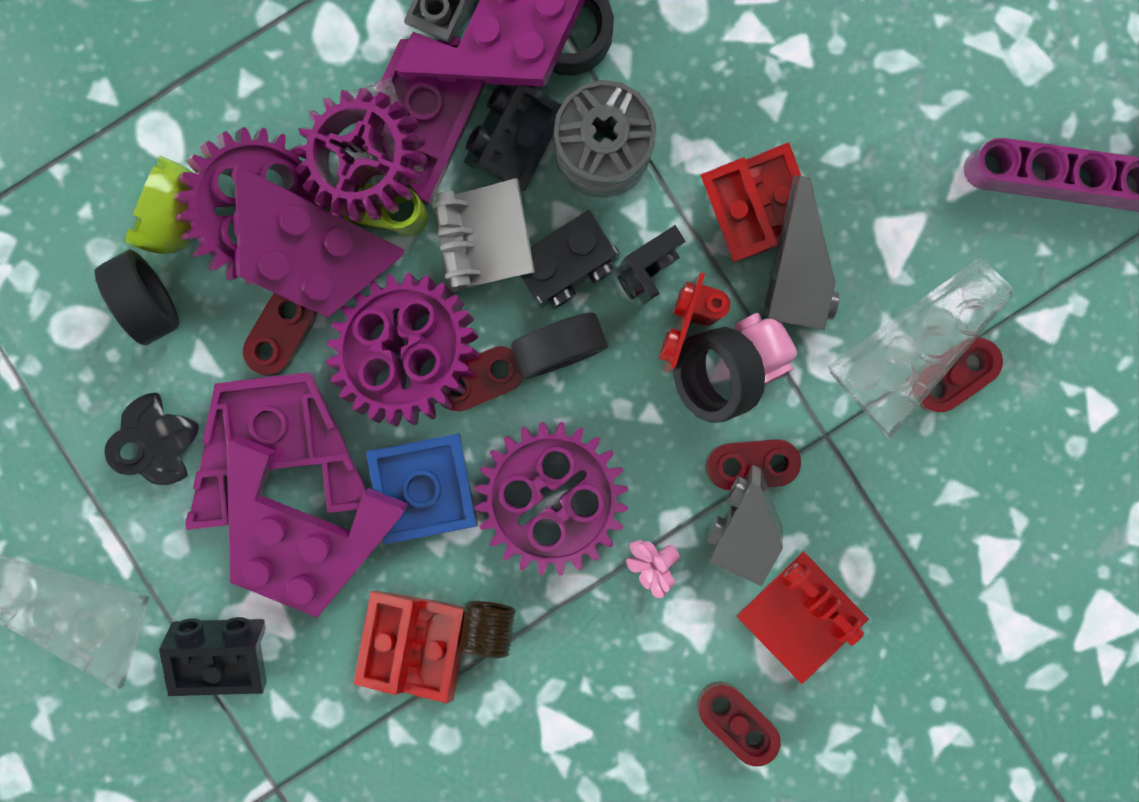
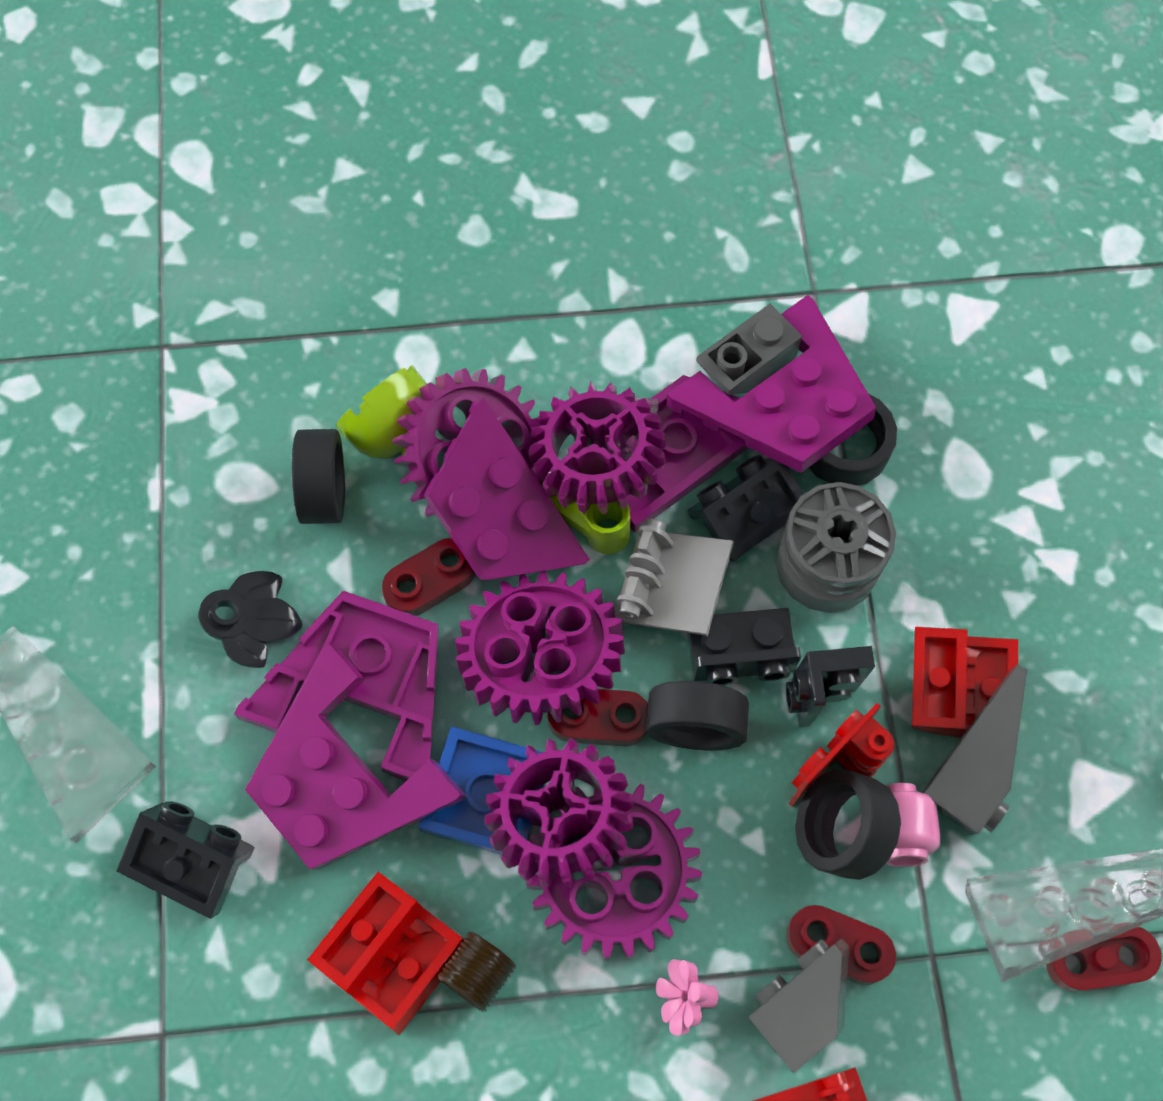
camera: 25 degrees right, 20 degrees down
none -> magenta gear [484,737,634,888]

